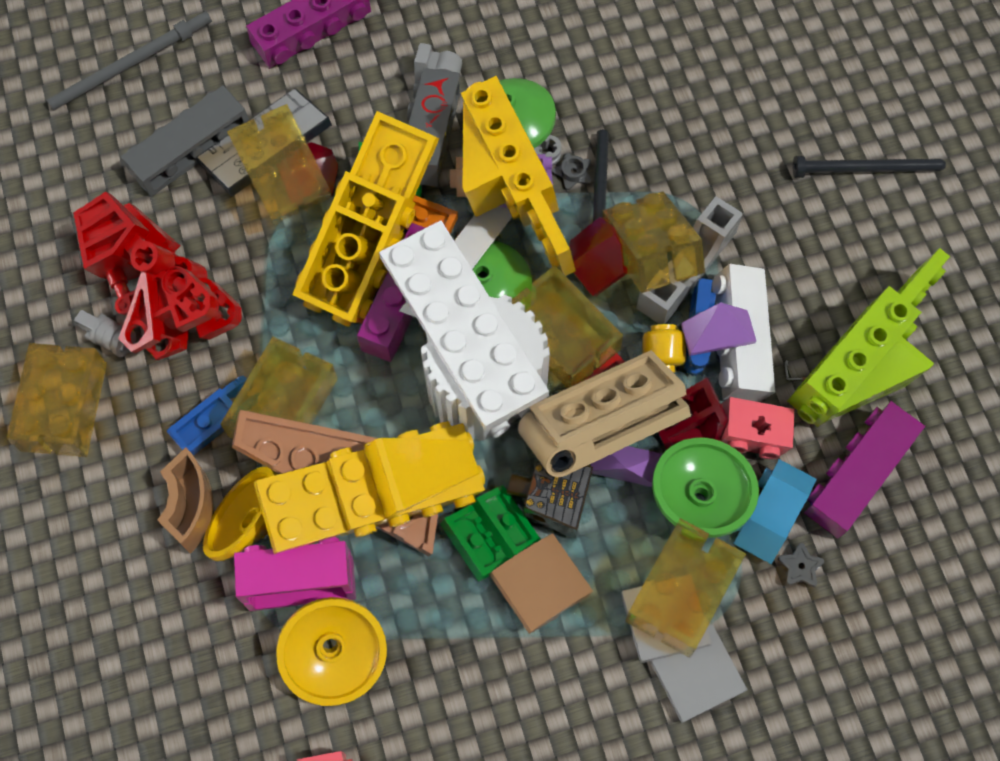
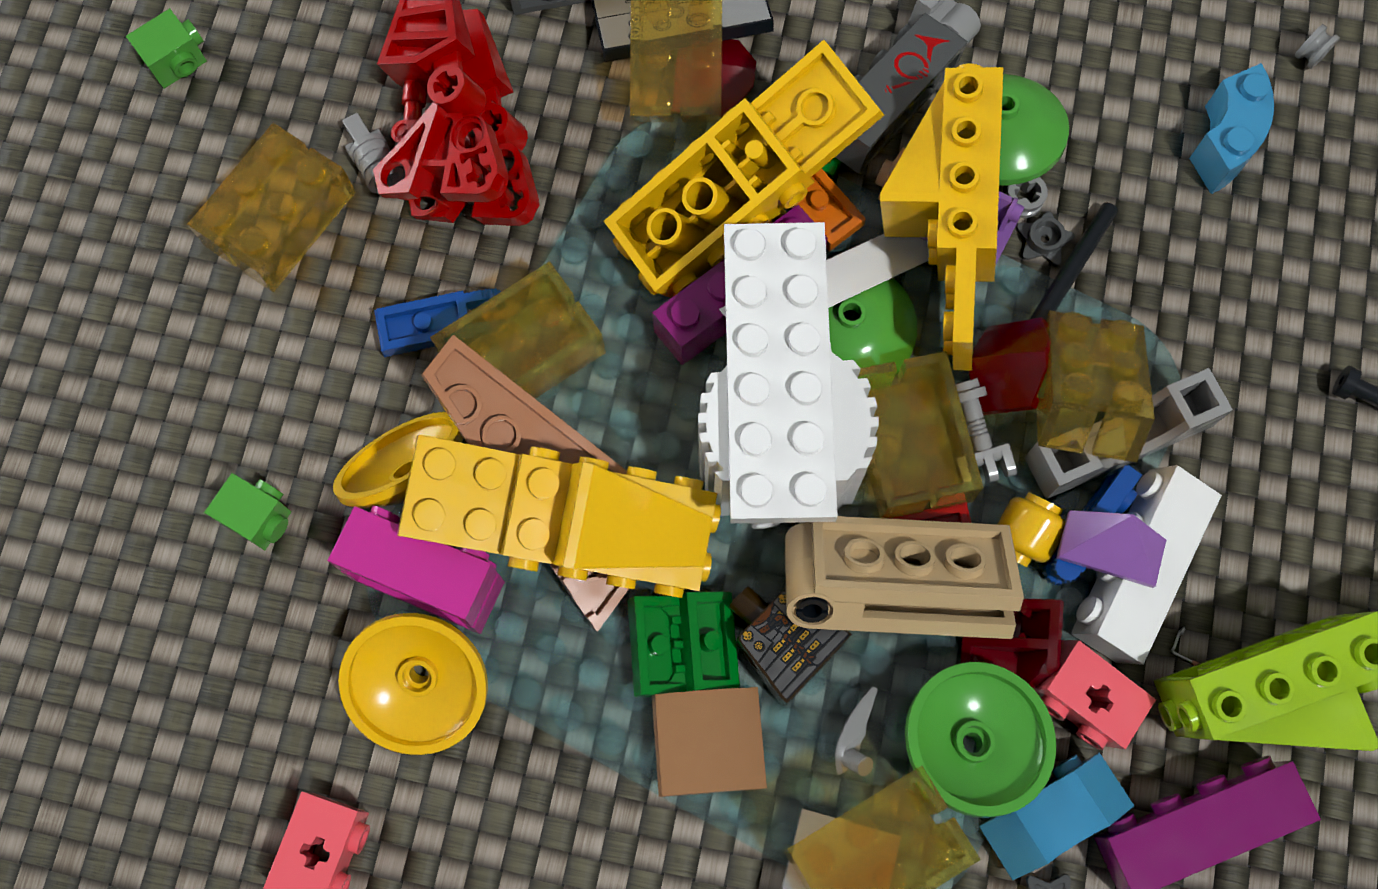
camera: 30 degrees right, 5 degrees up
medium nougat brick [157,447,213,554] -> none
medium lavender slope [591,446,663,487] -> none
none -> bright green brick [204,473,292,551]
none -> light grey bar [835,686,878,776]
none -> light grey hinge [948,378,1017,488]
none -> dark azure brick [1189,63,1274,194]

